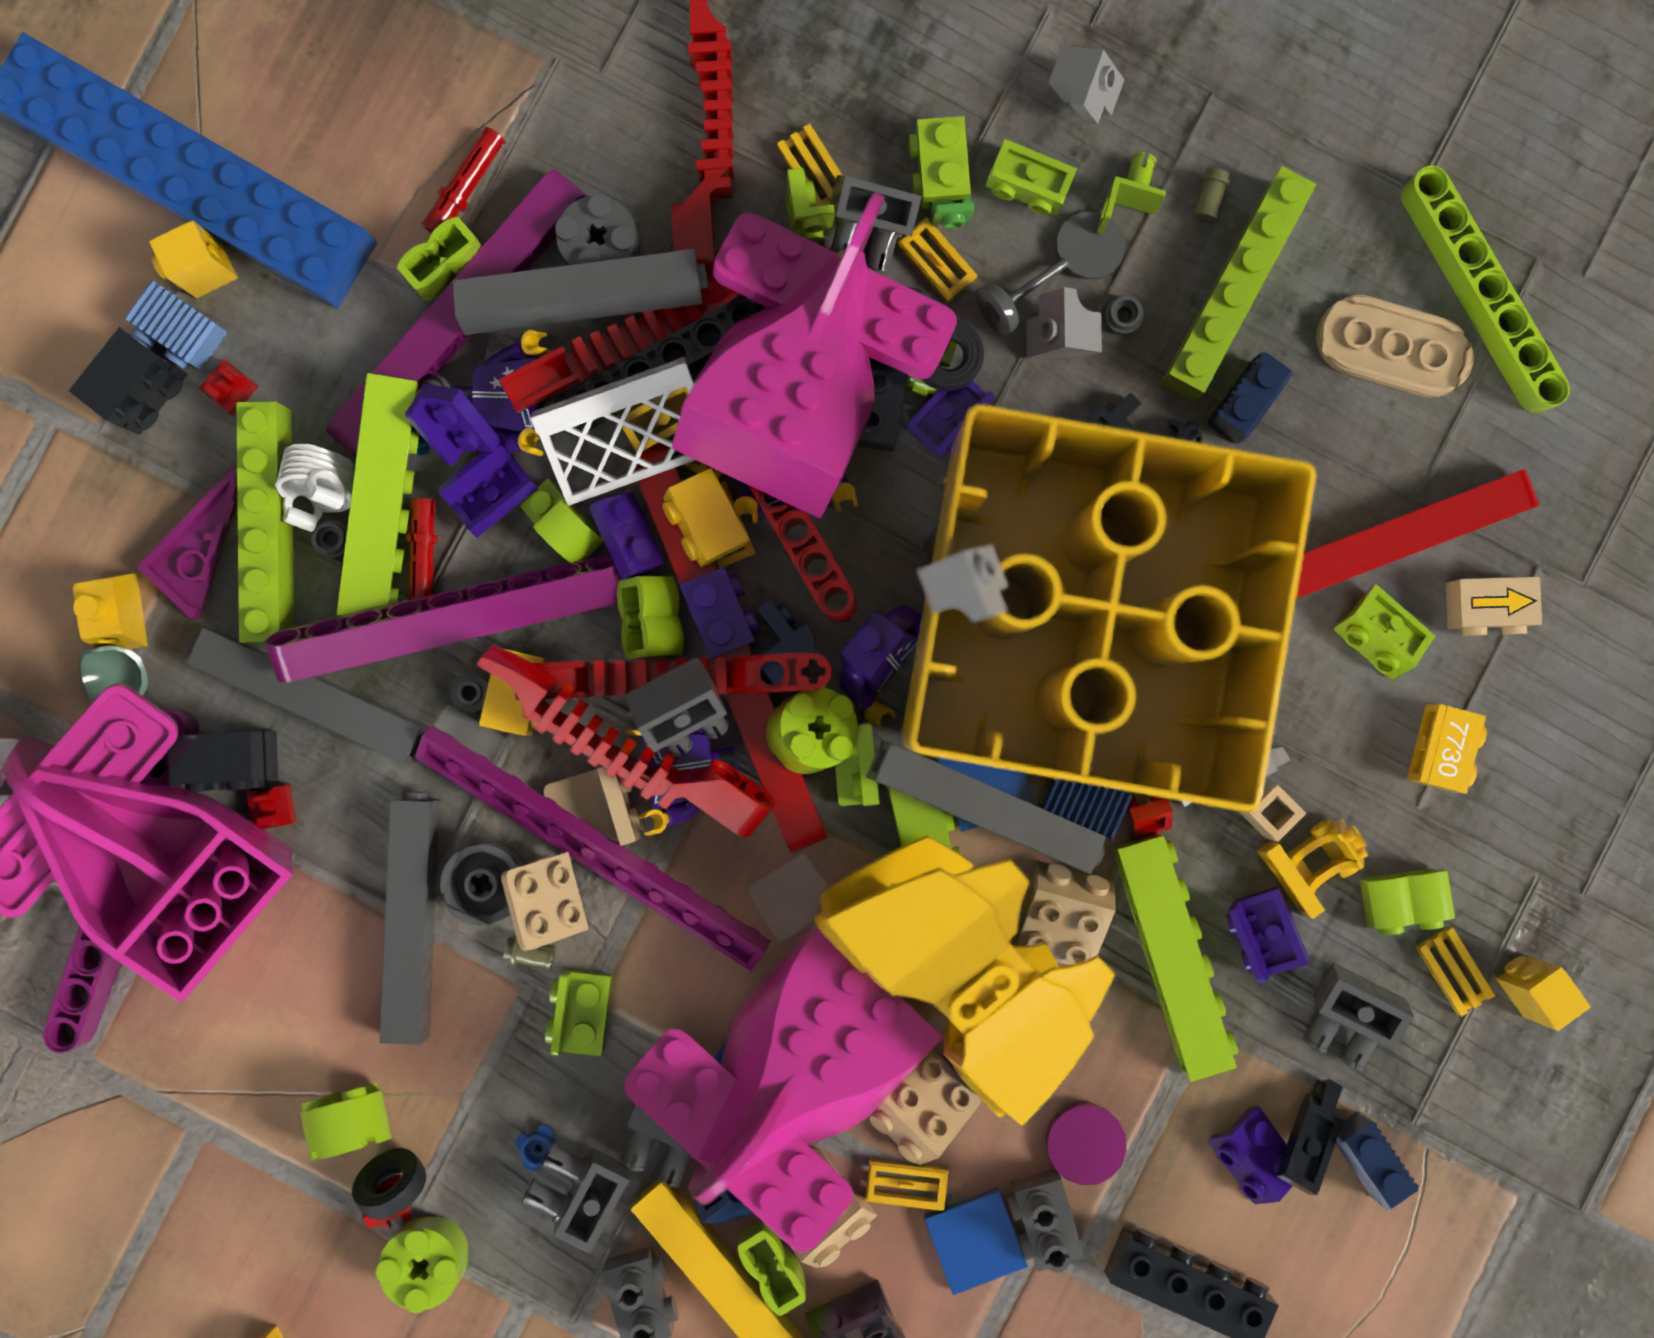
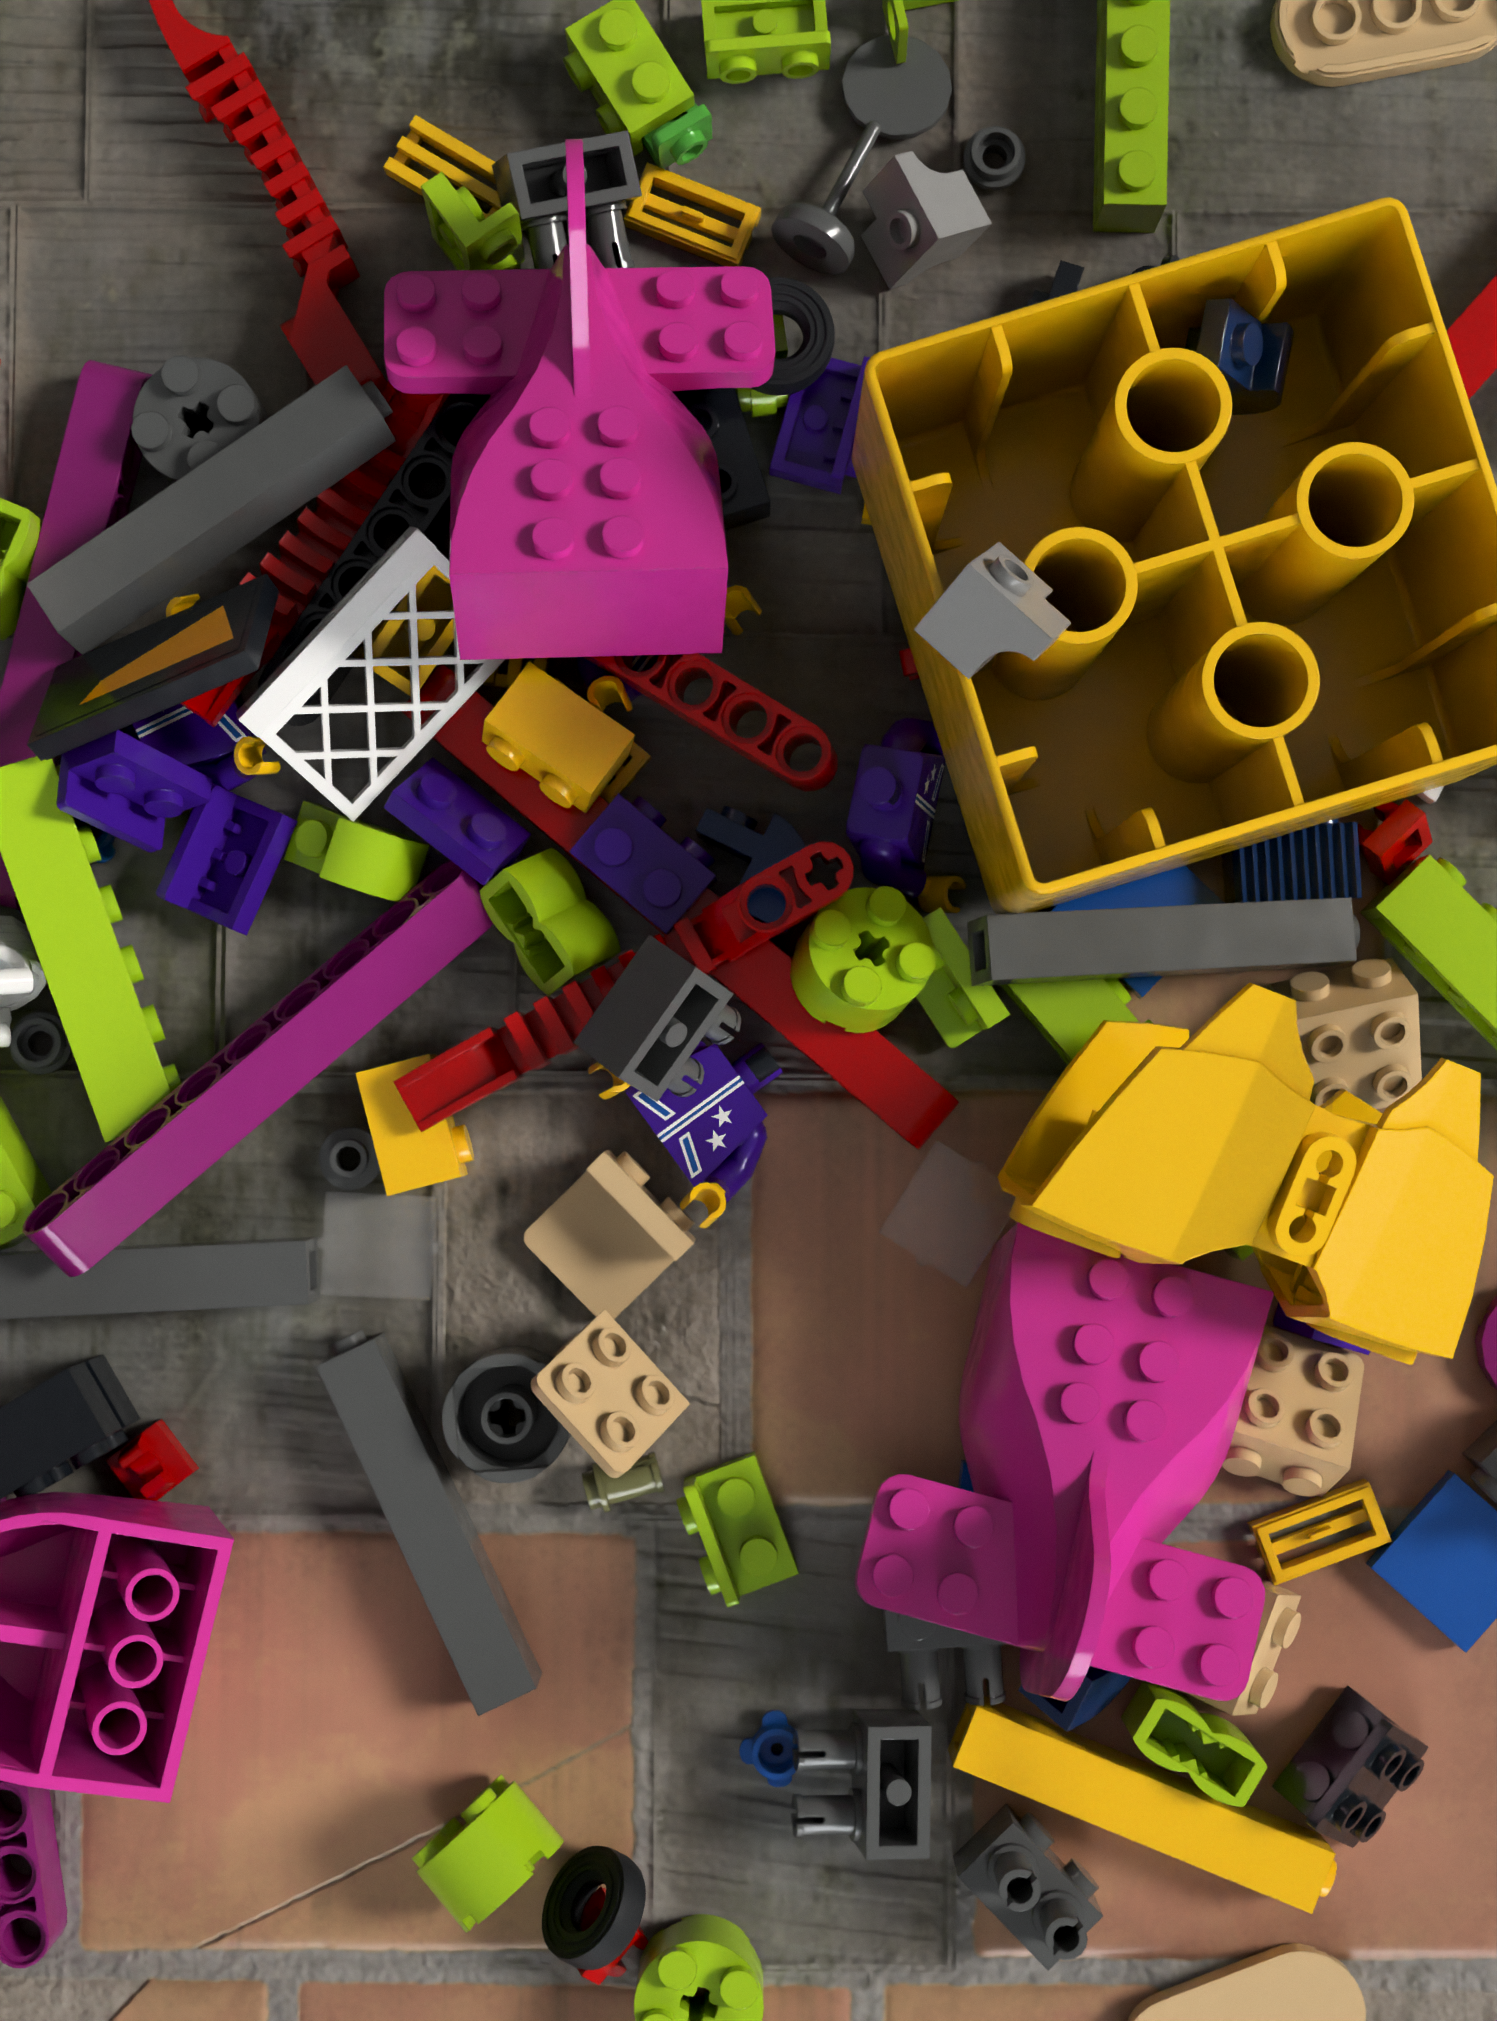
camera: 20 degrees left, 0 degrees up
red pin [406,498,438,600] -> none
magenta plate [415,725,771,971] -> none
red piece [476,645,775,838] -> none
dark blue brick [1208,352,1294,445] -> none
none -> black tile [27,574,279,761]
none -> dark blue brick [1185,298,1294,415]

